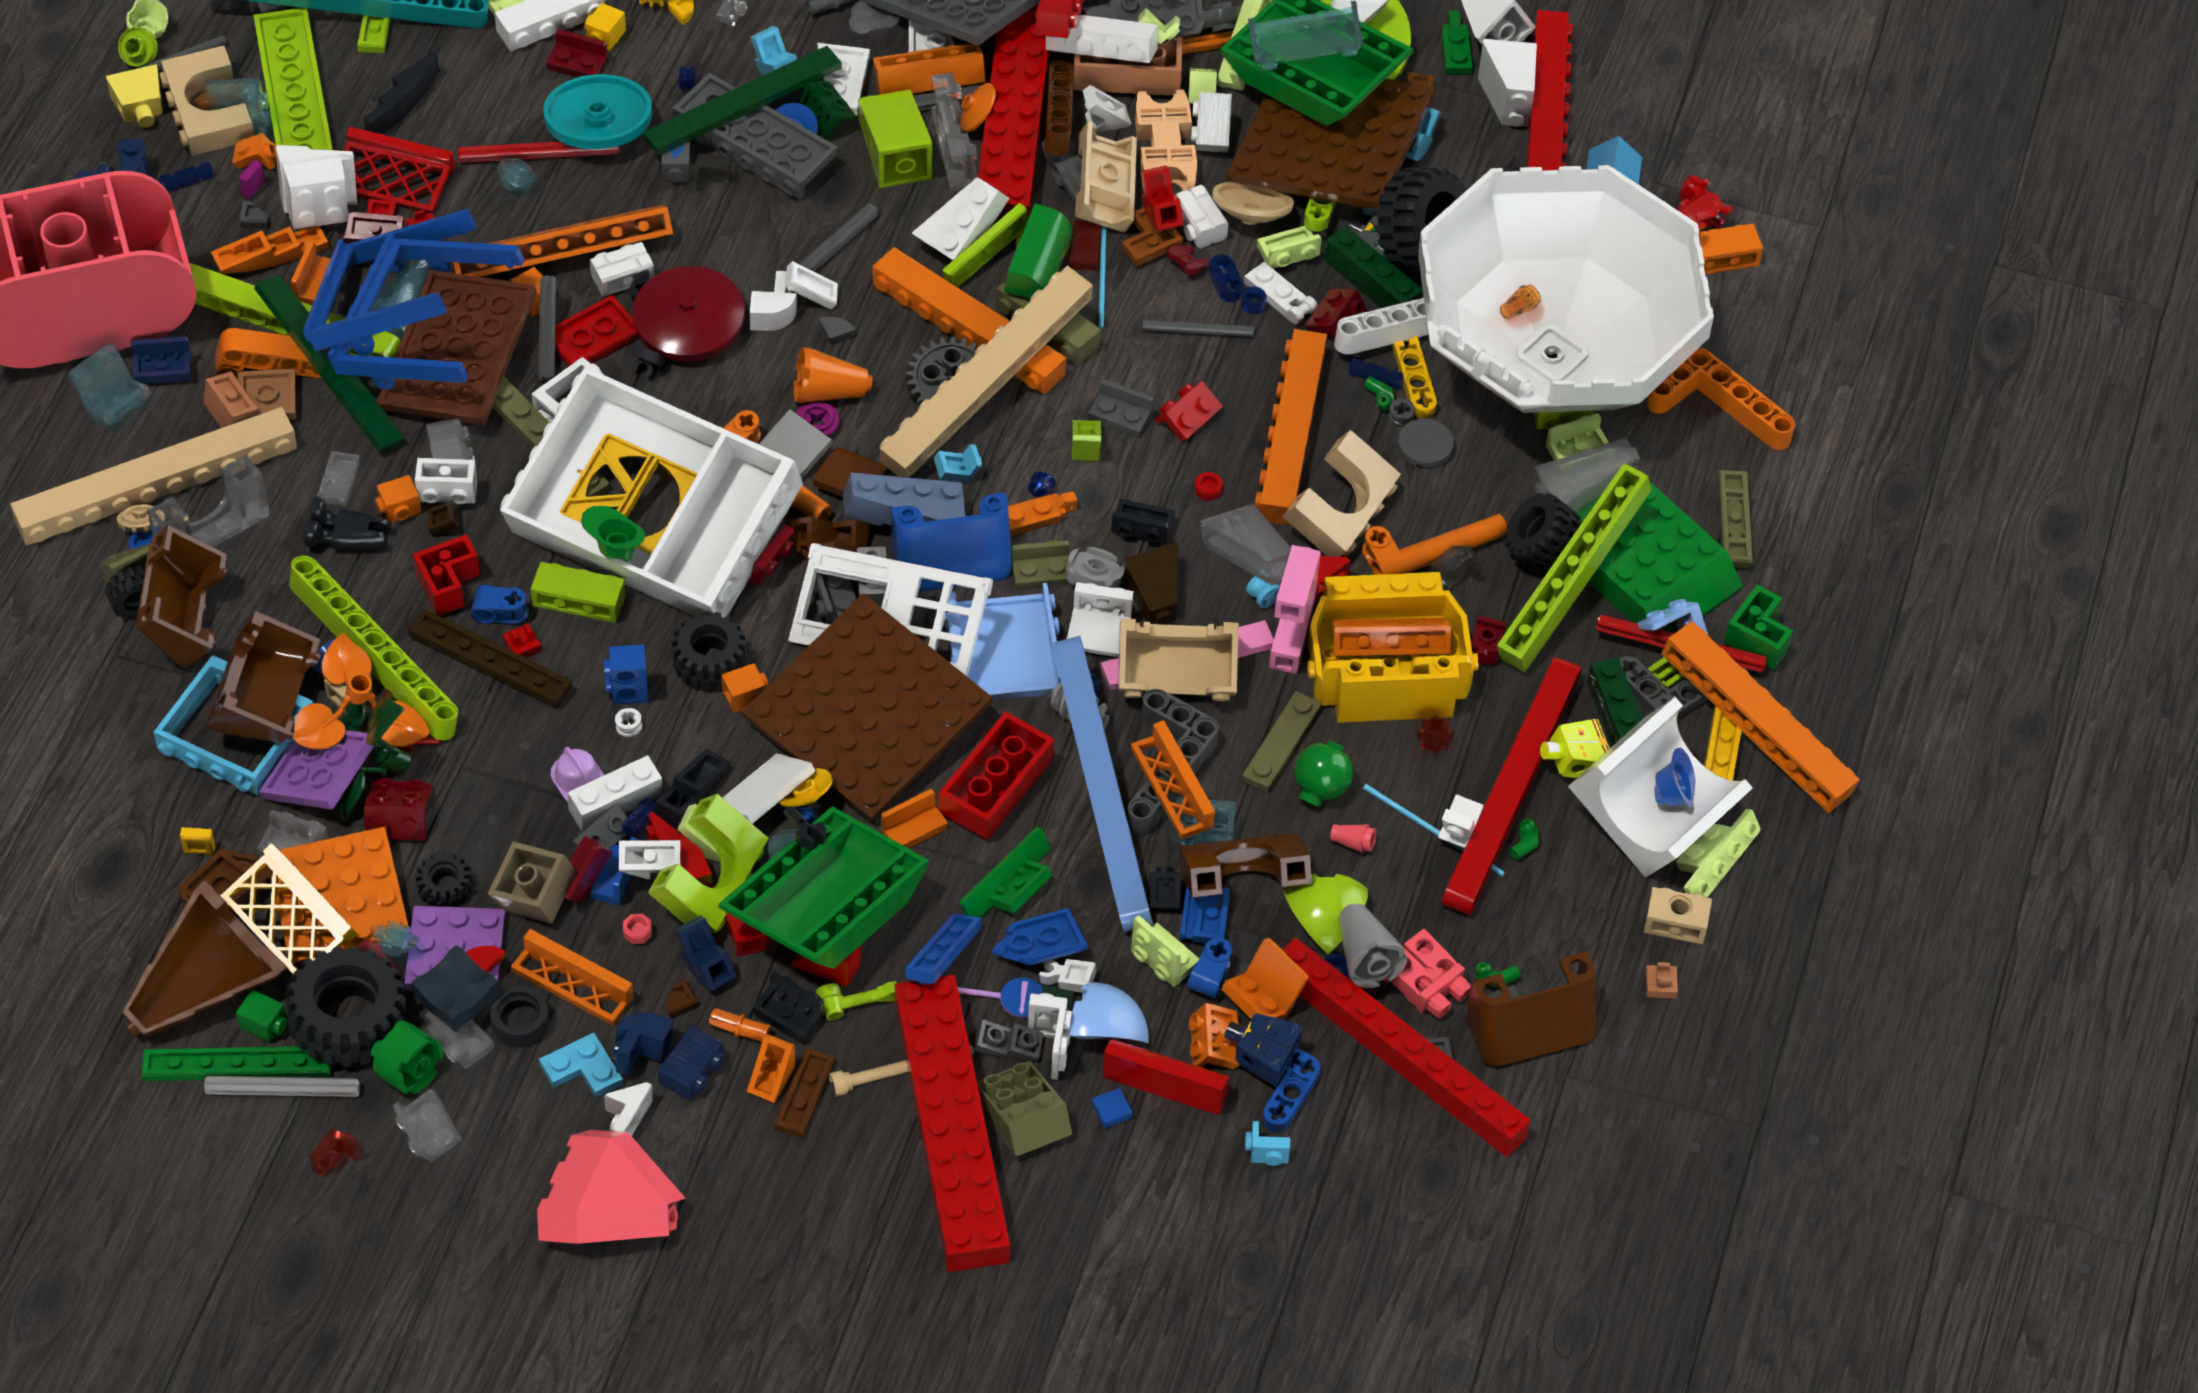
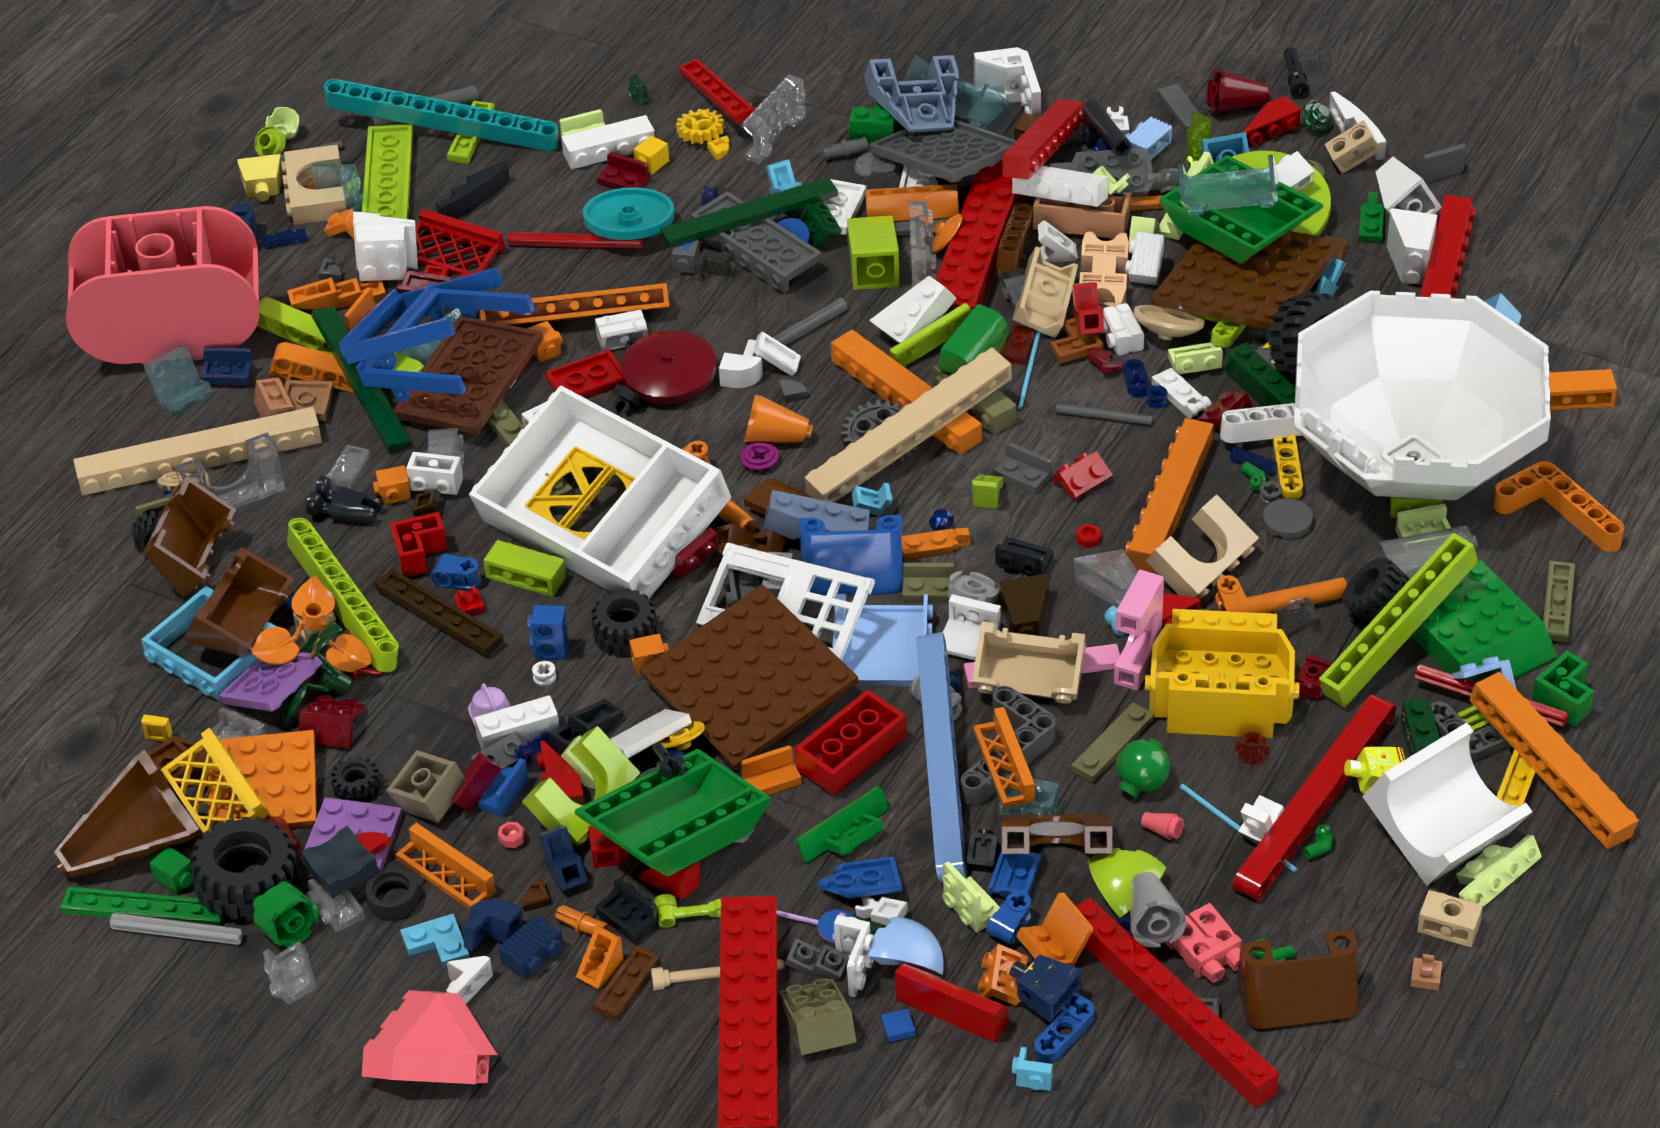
camera: 15 degrees right, 10 degrees down
magenta tile [238,160,265,199] -> none
clear red bracket [310,1128,360,1177] -> none
clear light blue plate [373,921,419,957] -> none
clear light blue plate [497,158,537,192] -> none
dark grey axle [538,276,556,382] -> none
green piece [581,506,645,562] -> none
white slope [619,840,680,879] -> none
light grey tile [759,409,833,479] -> none
blue plate [905,913,982,984] -> none
orange fence [1331,617,1451,656] -> none
clear orange cone [1499,284,1541,320] -> none
blue piece [1654,747,1696,808] -> none
red animal [1676,175,1734,232] -> none

